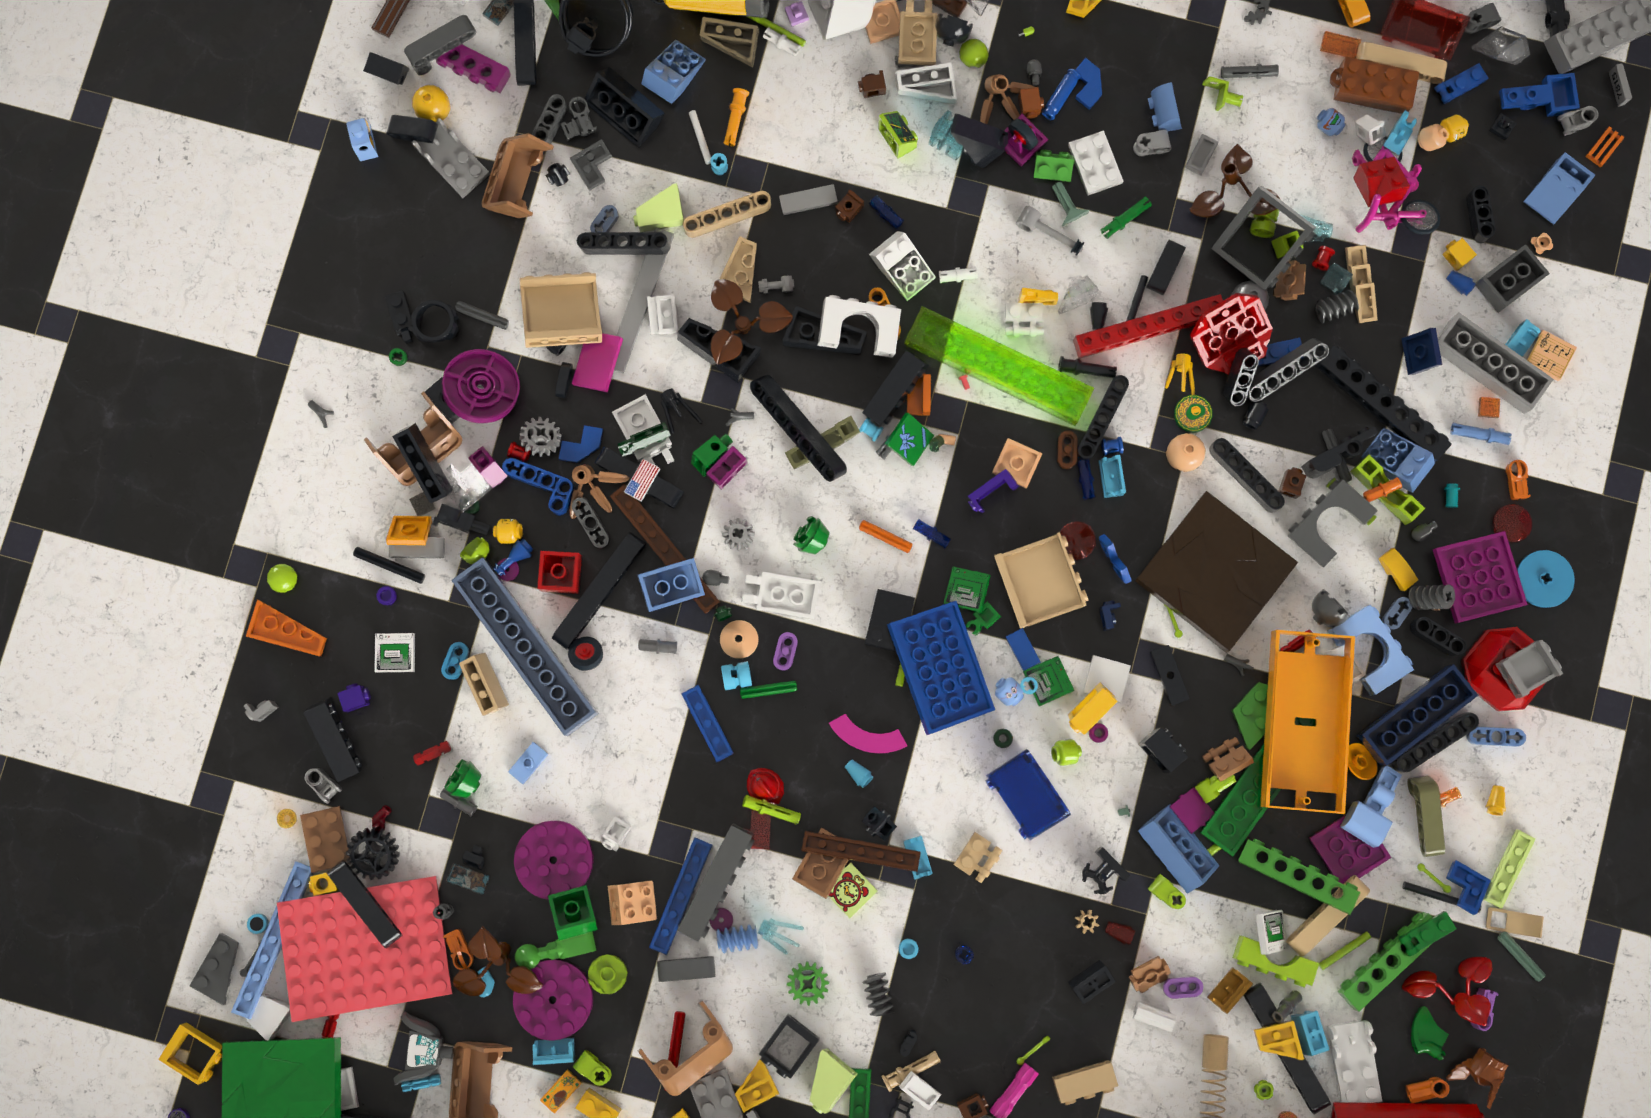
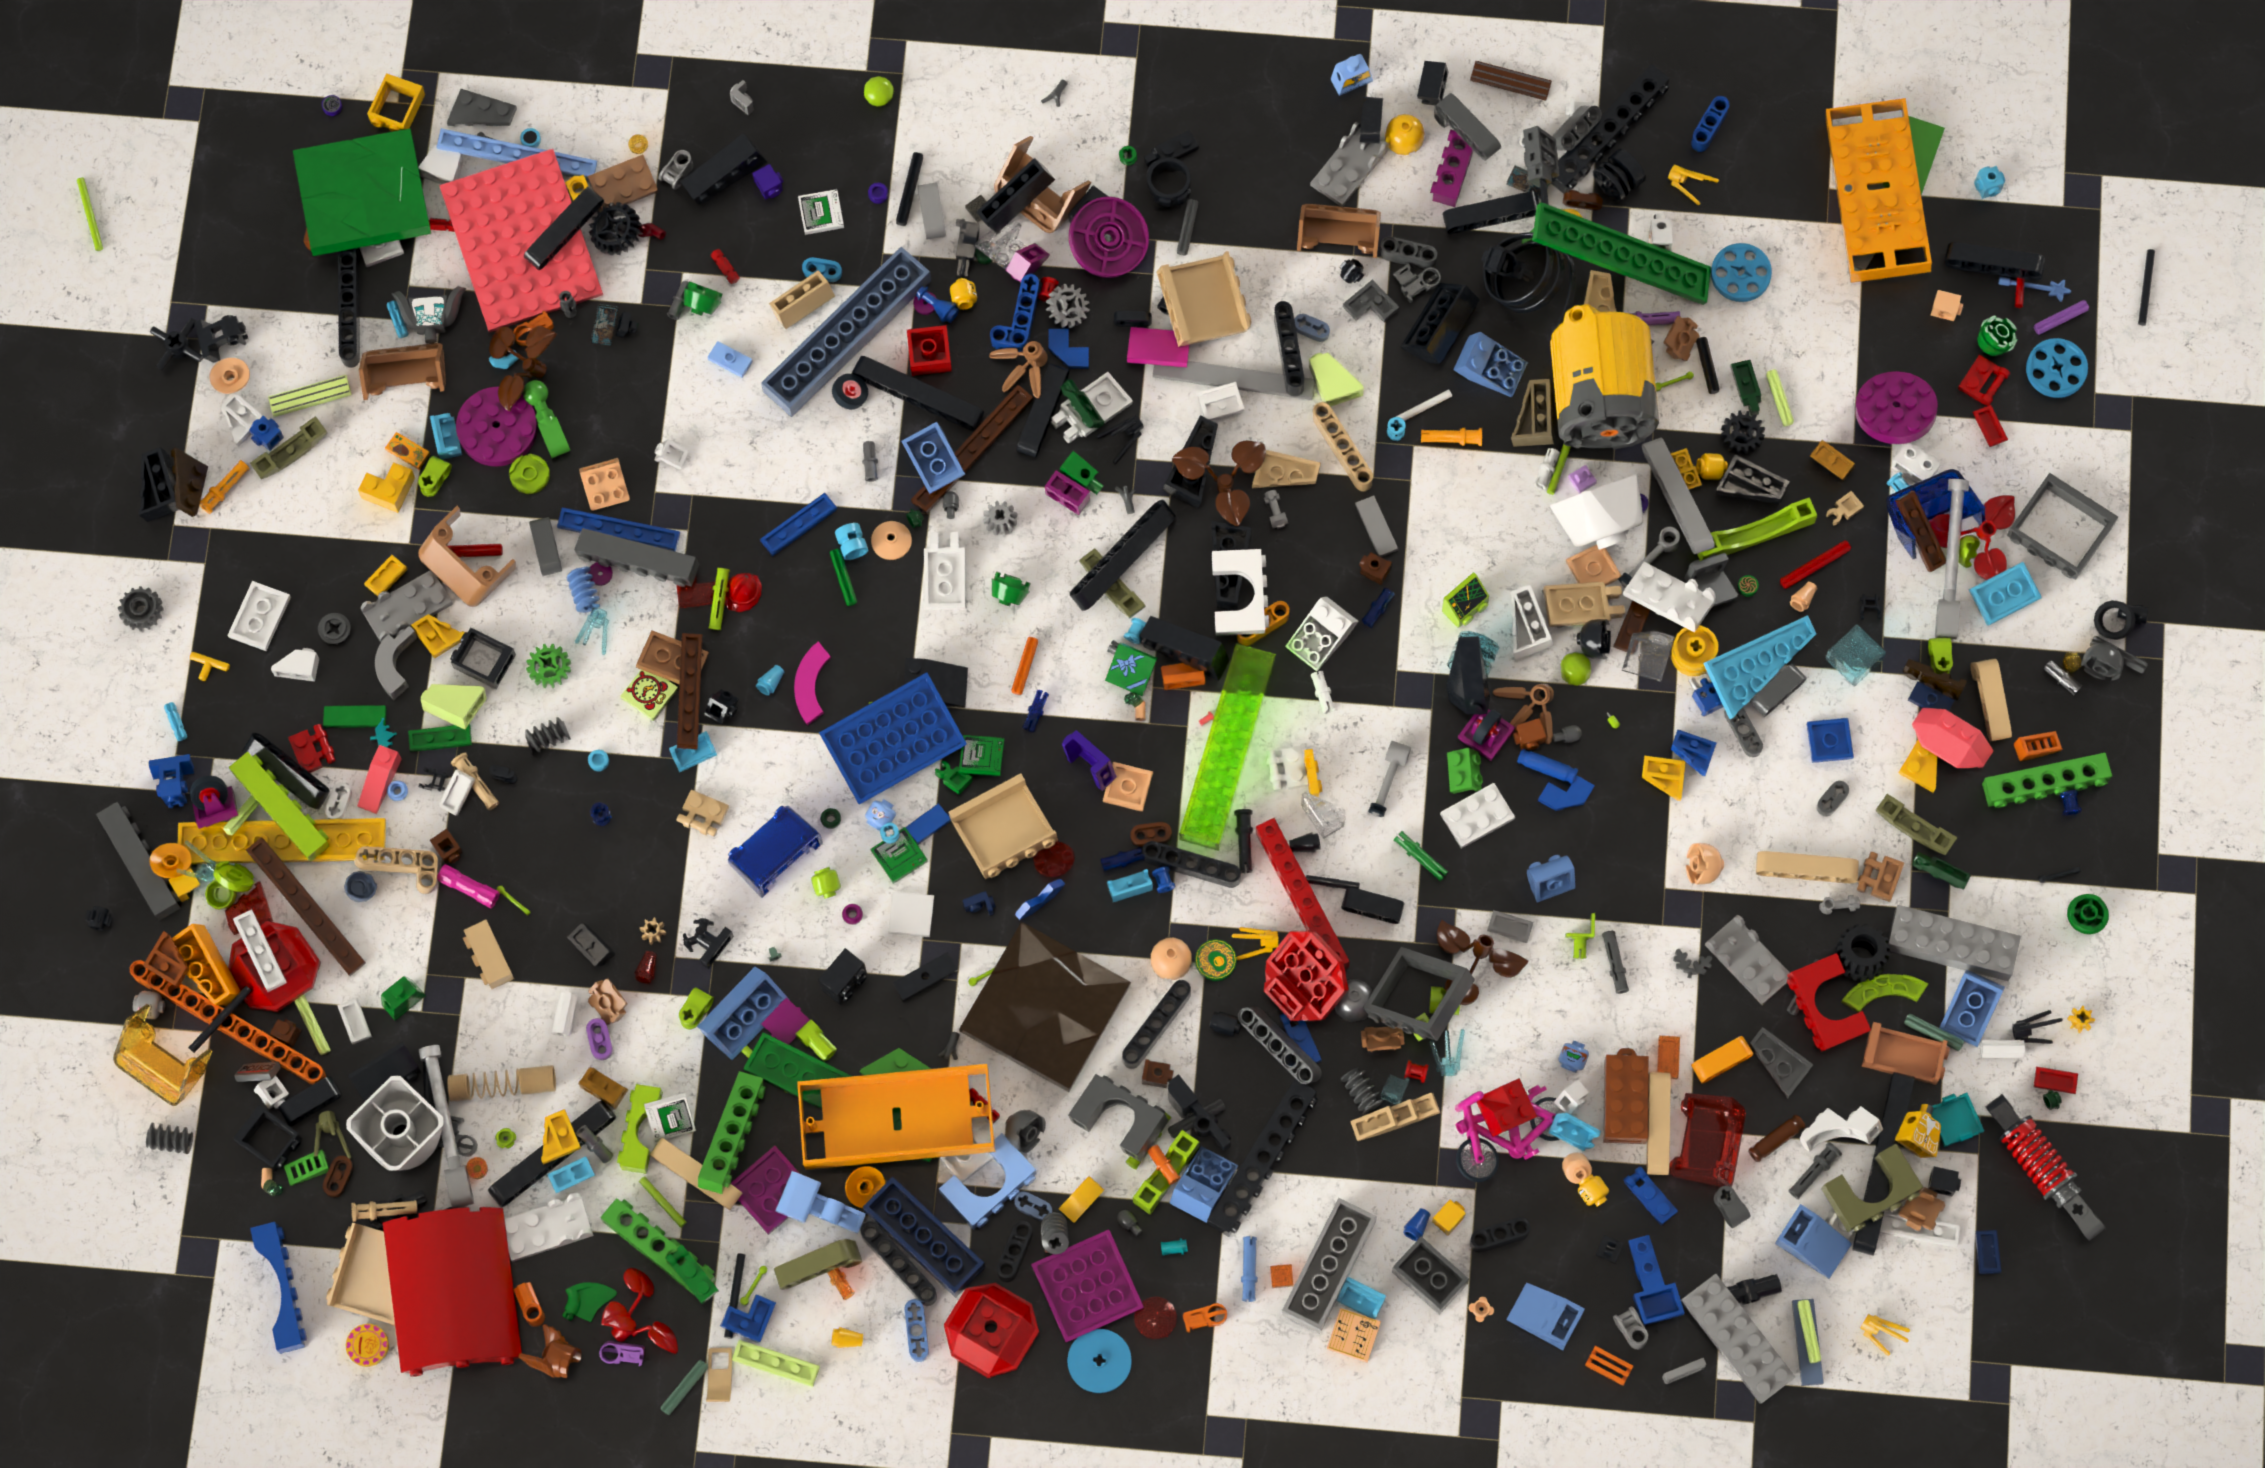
camera: 80 degrees right, 10 degrees down
orange wing [246,599,327,657] -> none
light orange tile [386,516,432,545] -> none
lime hair [460,537,489,564] -> none
magenta piece [514,821,594,900] -> none
green brick [548,885,597,941] -> none
dark grey beam [572,497,610,548] -> none
tile [624,459,660,502] -> none
medium lavender plate [773,632,798,671] -> none
reddish brown brick [858,70,886,98] -> none
sand green piece [1052,182,1090,227] -> none
yellow window [1068,682,1118,735] -> none
light grey piece [1133,130,1171,156] -> none
medium nougat plate [1202,737,1254,782] -> none
black beam [1223,348,1259,406] -> none
dark blue plate [1401,328,1442,375] -> none
clear slope [1472,26,1530,65] -> none
light grey panel [1495,640,1563,698] -> none

